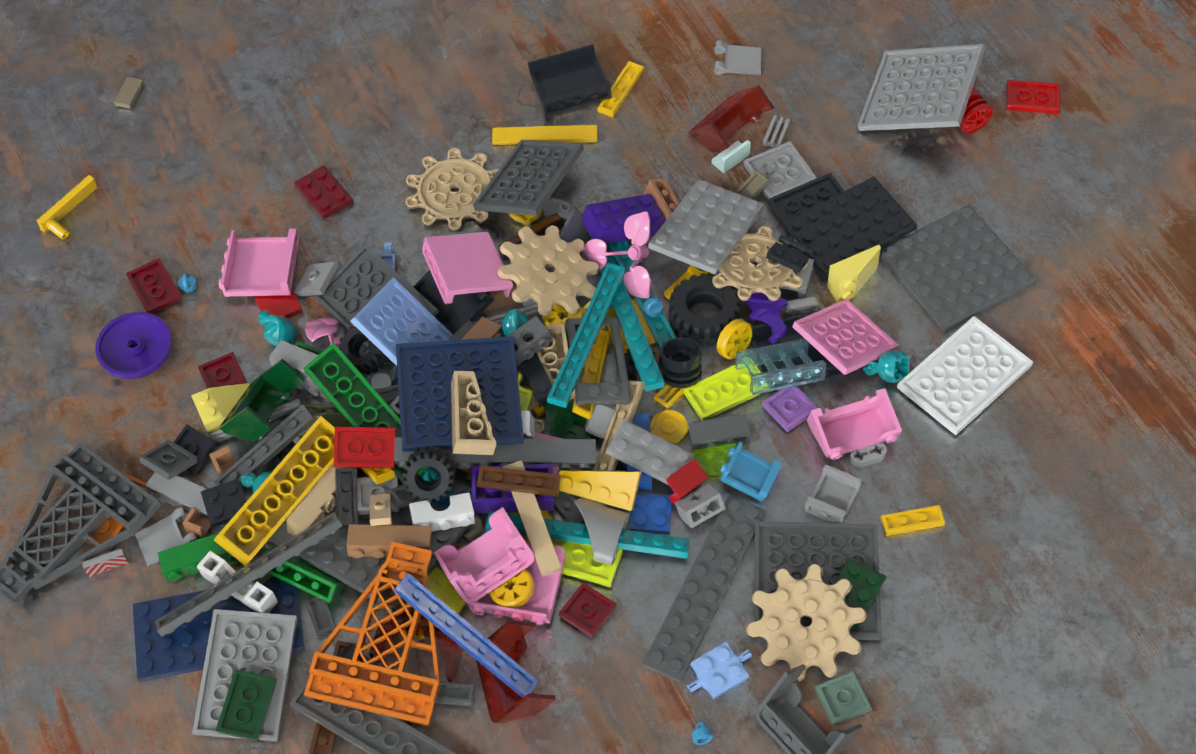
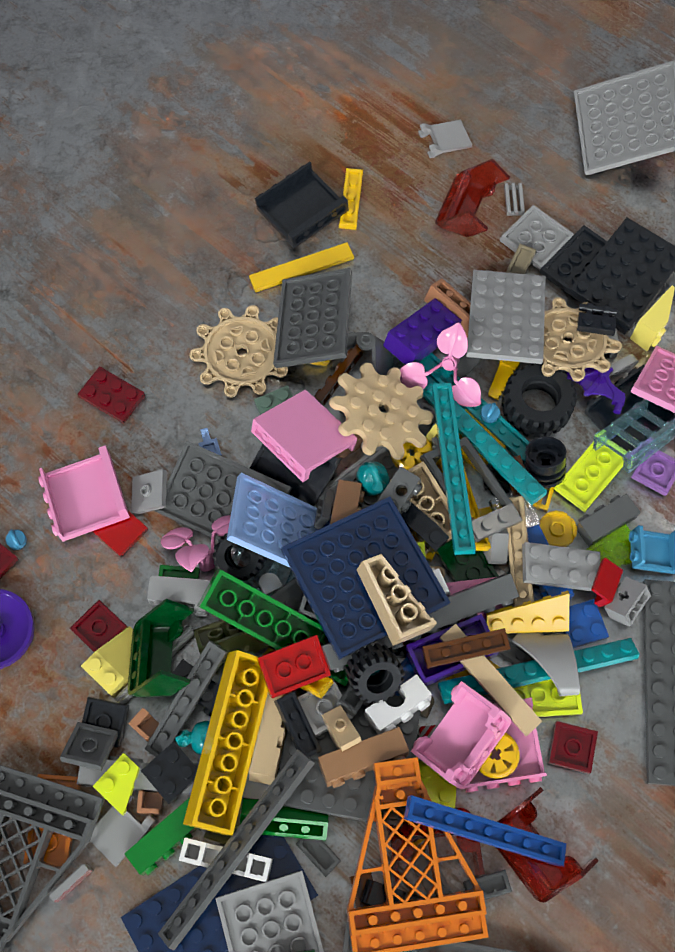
camera: 25 degrees left, 10 degrees up
teal piece [259,310,298,346] -> none
light aqua panel [712,140,751,173] -> none
yellow wheel [717,319,752,360] -> none
none -> neon yellow wing [93,753,140,816]

